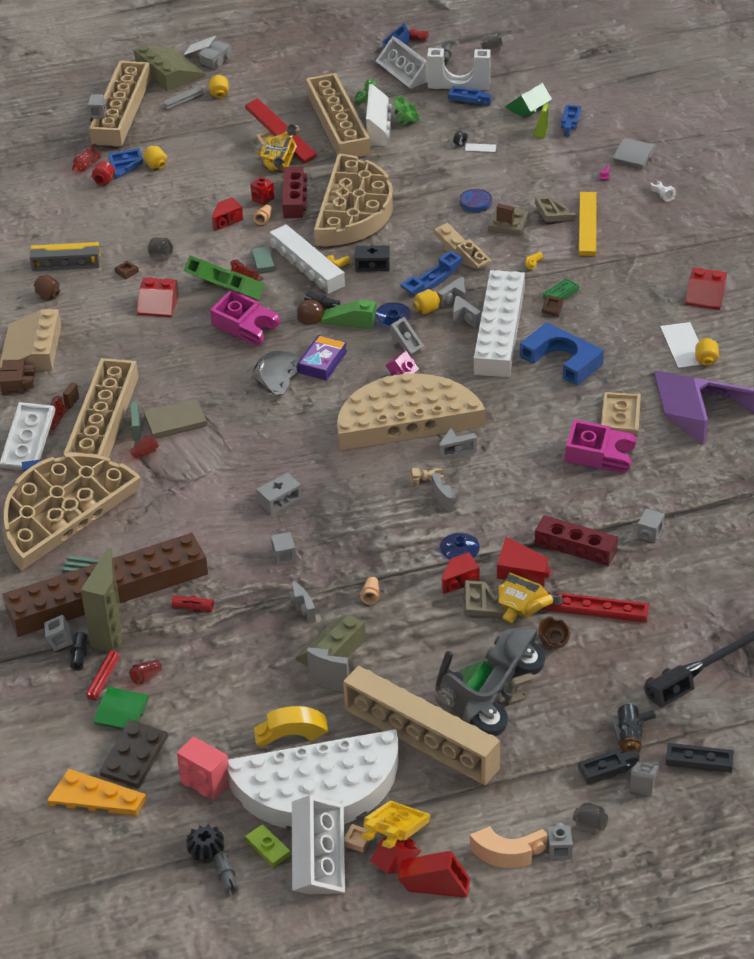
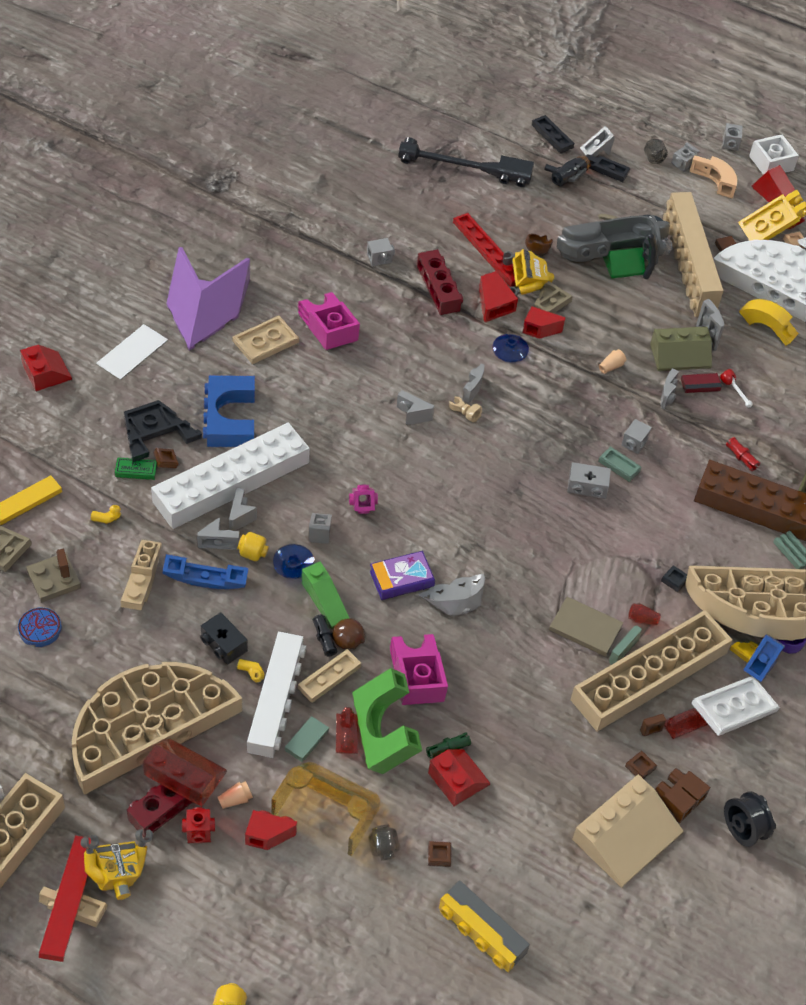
camera: 140 degrees left, 10 degrees up
reddish brown head [34,275,60,300] -> none
tan brick [337,373,485,451] -> none
yellow head [695,338,719,366] -> none
none -> black wing [124,400,202,462]
none -> clear red slope [143,738,227,807]
none -> clear yellow windscreen [271,762,380,856]
none -> tan plate [298,649,361,703]
none -> dark green pin [426,732,471,760]
none -> sand green tile [598,446,642,482]
none -> reddish brown tile [625,750,657,779]
none -> black tile [661,565,687,592]
none -> dark red tile [681,373,722,393]
none -> reddish brown tile [715,236,736,252]
none -> hinge [720,369,753,408]
none -> light grey brick [722,123,743,151]
none -> white brick [749,135,799,175]

